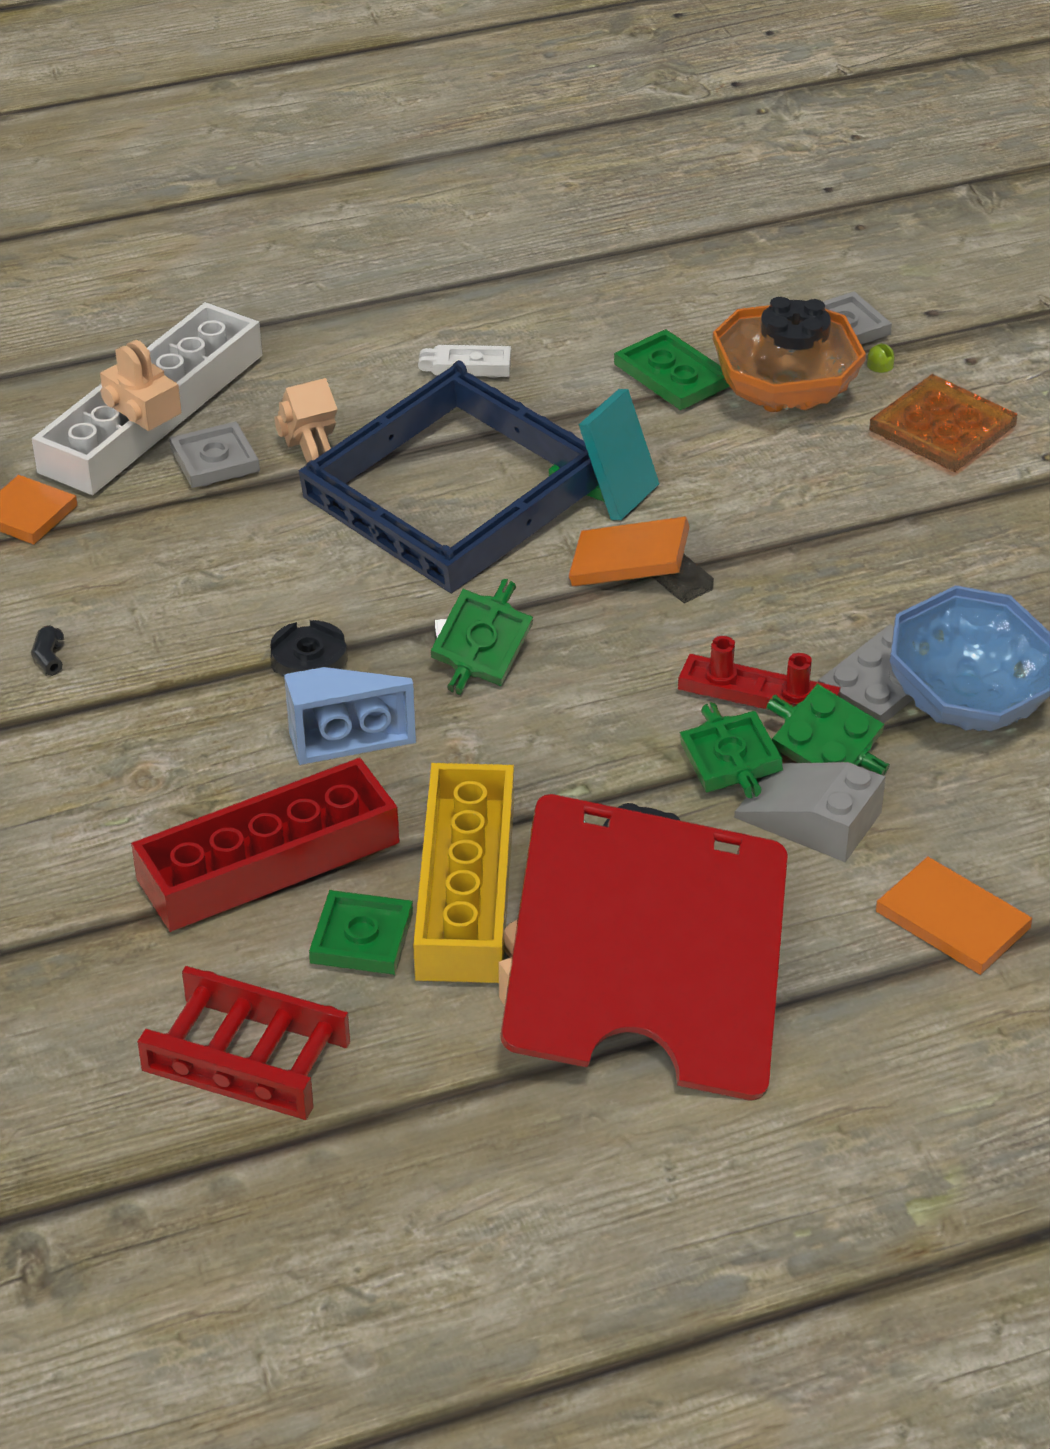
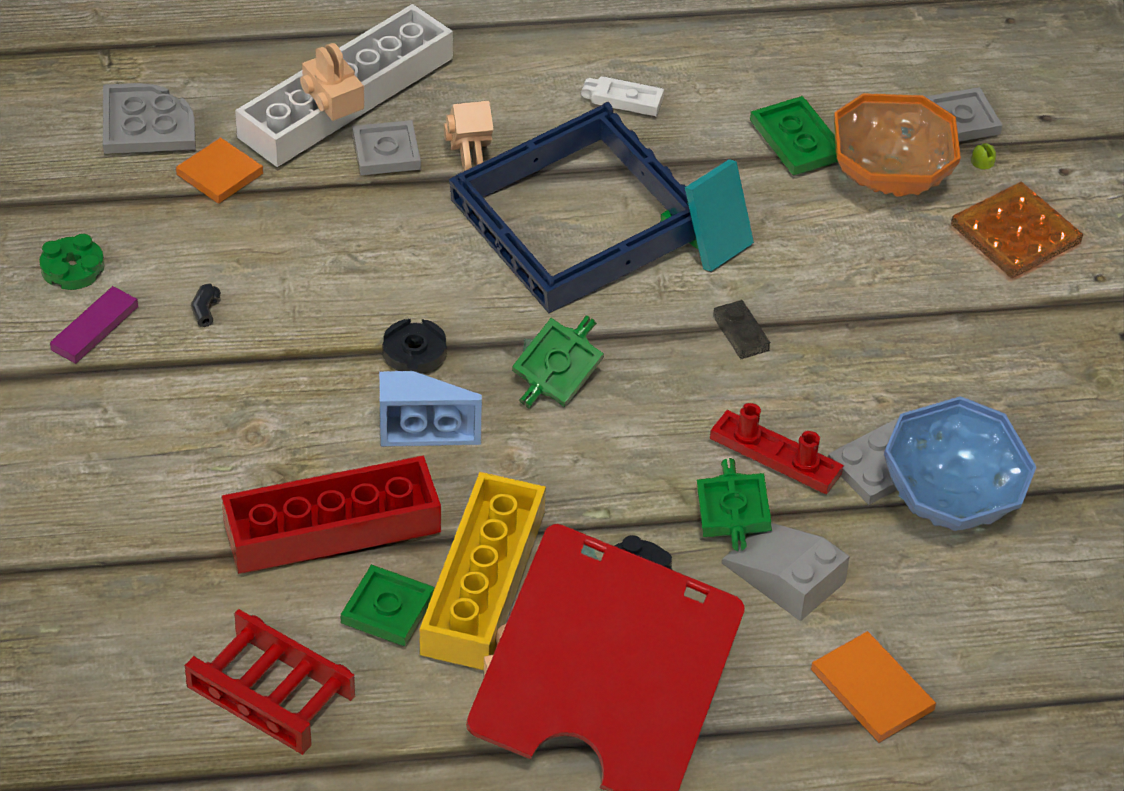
camera: 10 degrees right, 5 degrees up
orange tile [569,516,690,586] -> none
black plate [761,297,831,350] -> none
green plate [766,684,890,776] -> none

